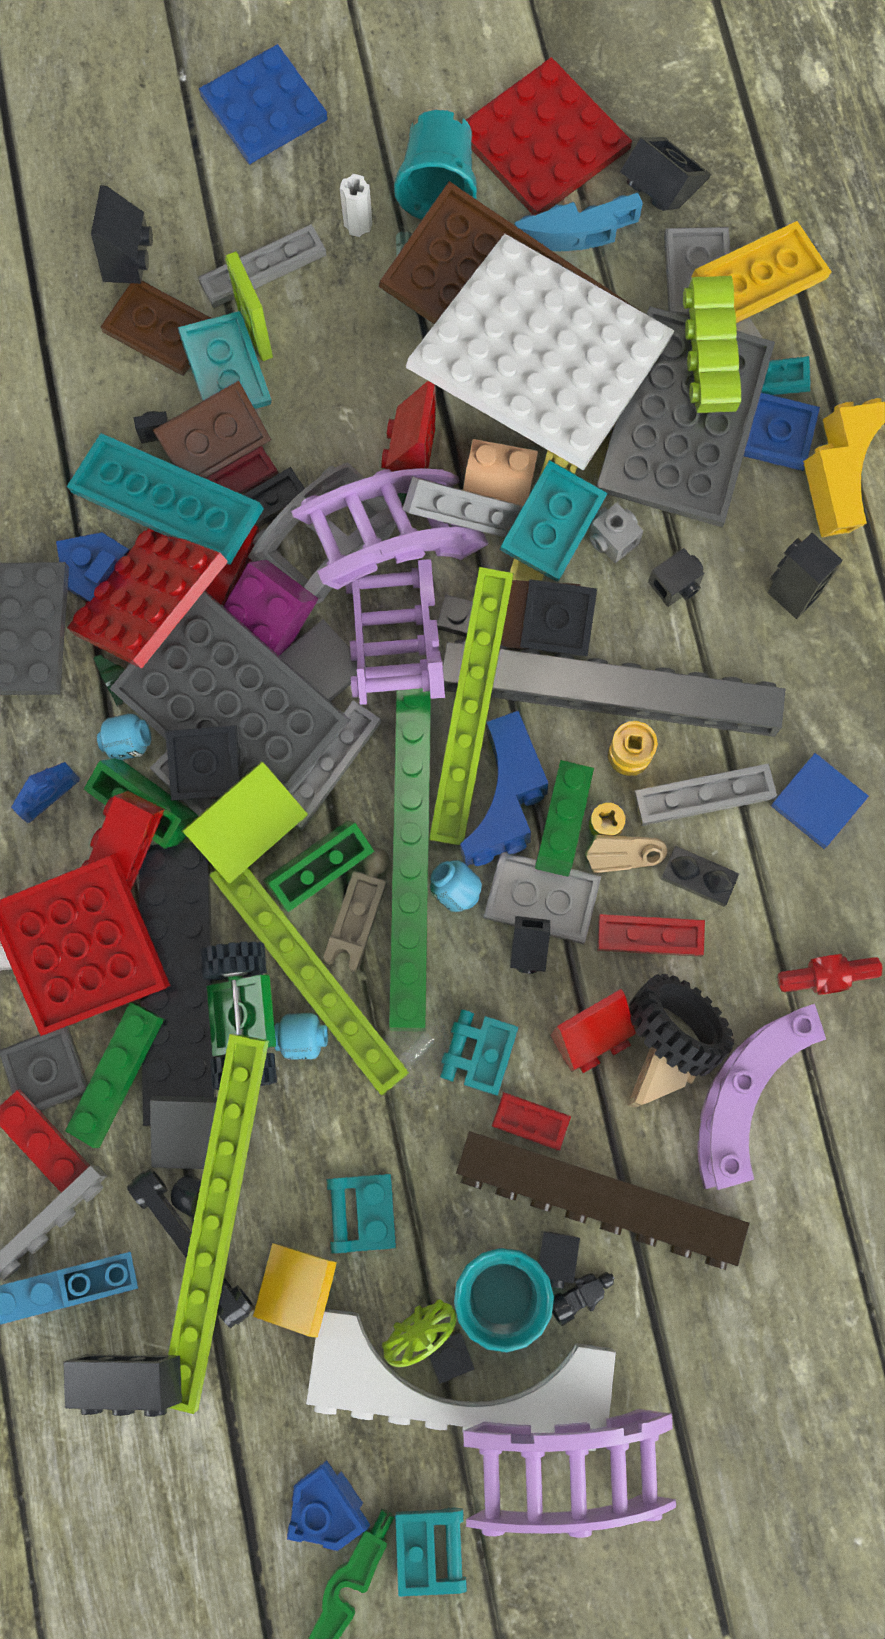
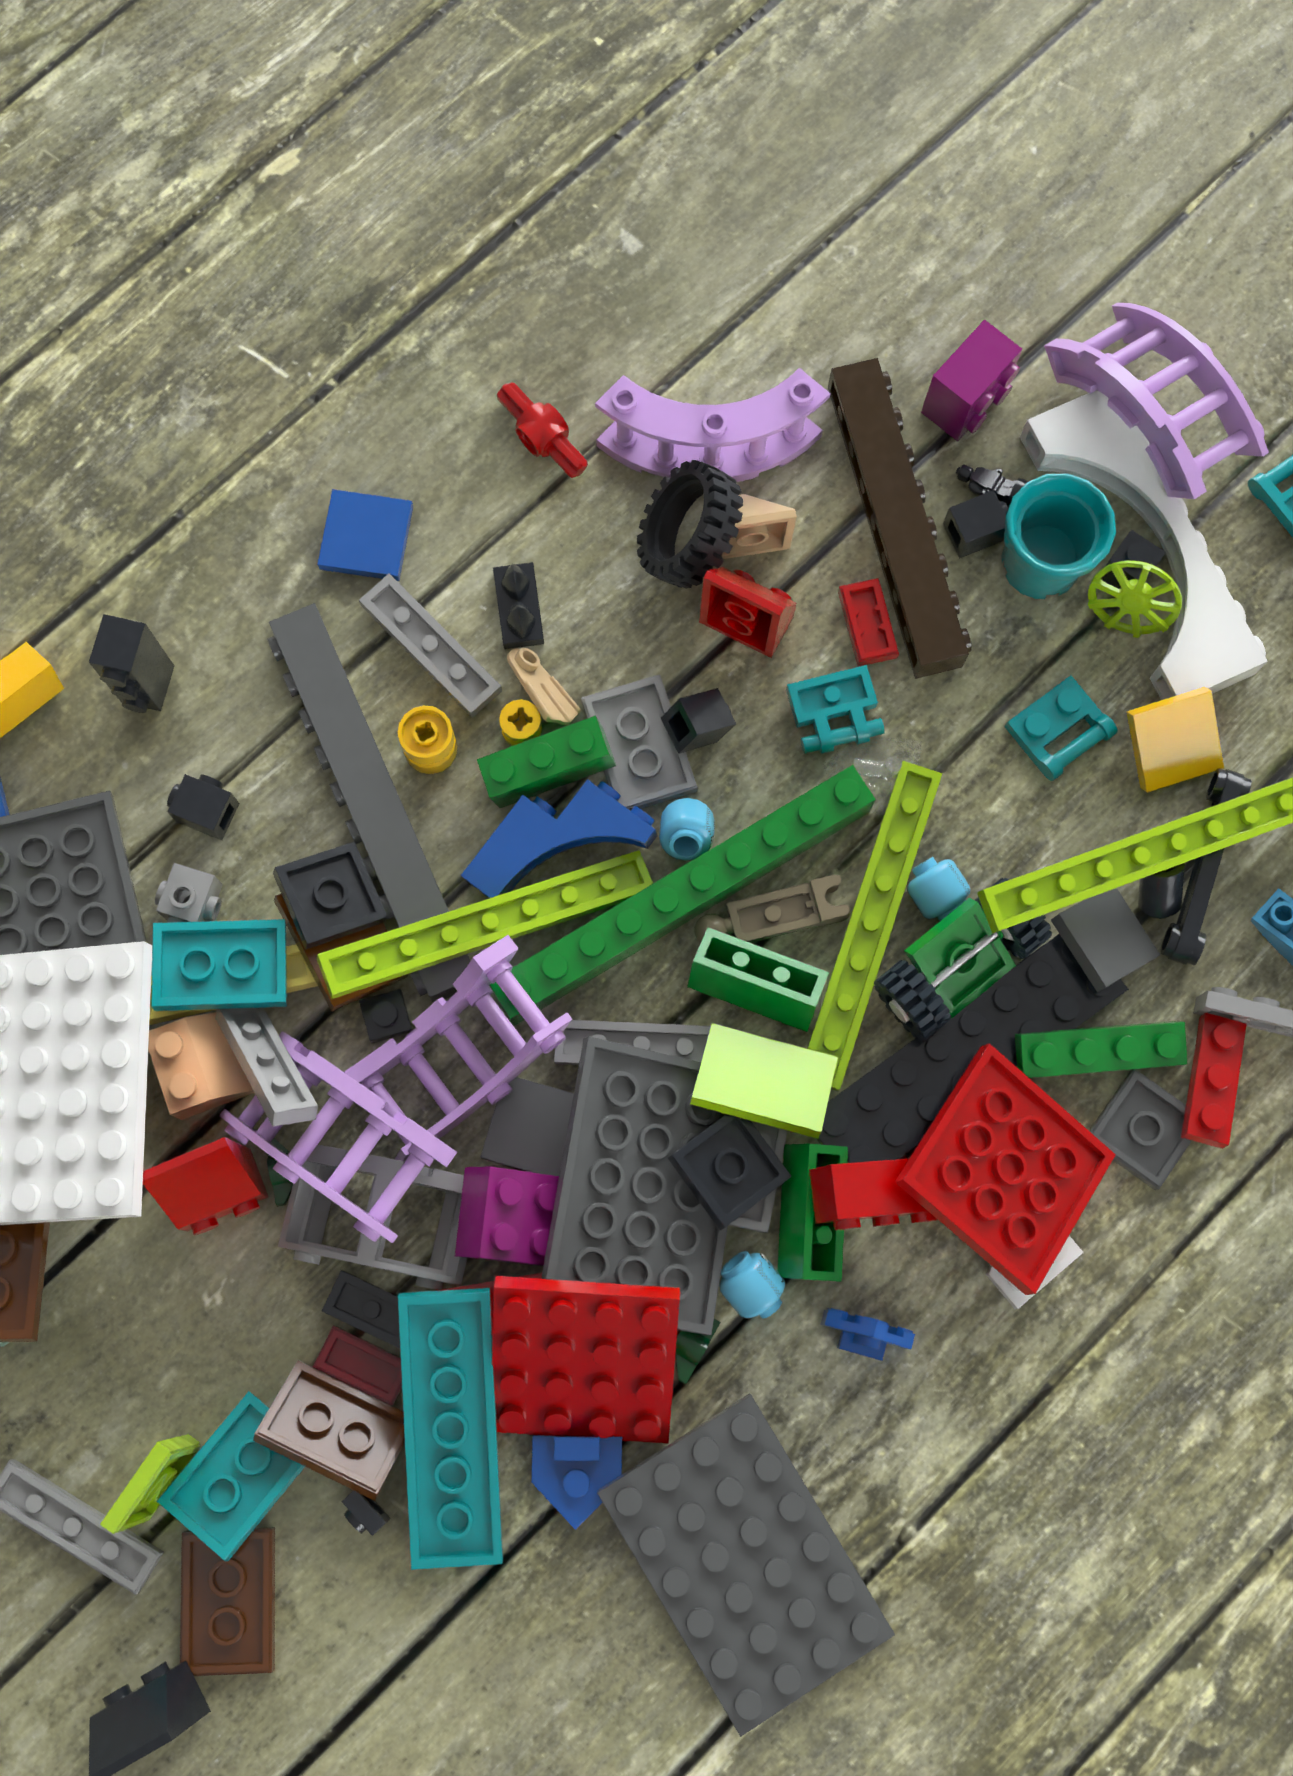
camera: 125 degrees left, 0 degrees up
red plate [597,914,705,957] -> none
none -> magenta brick [921,319,1022,442]

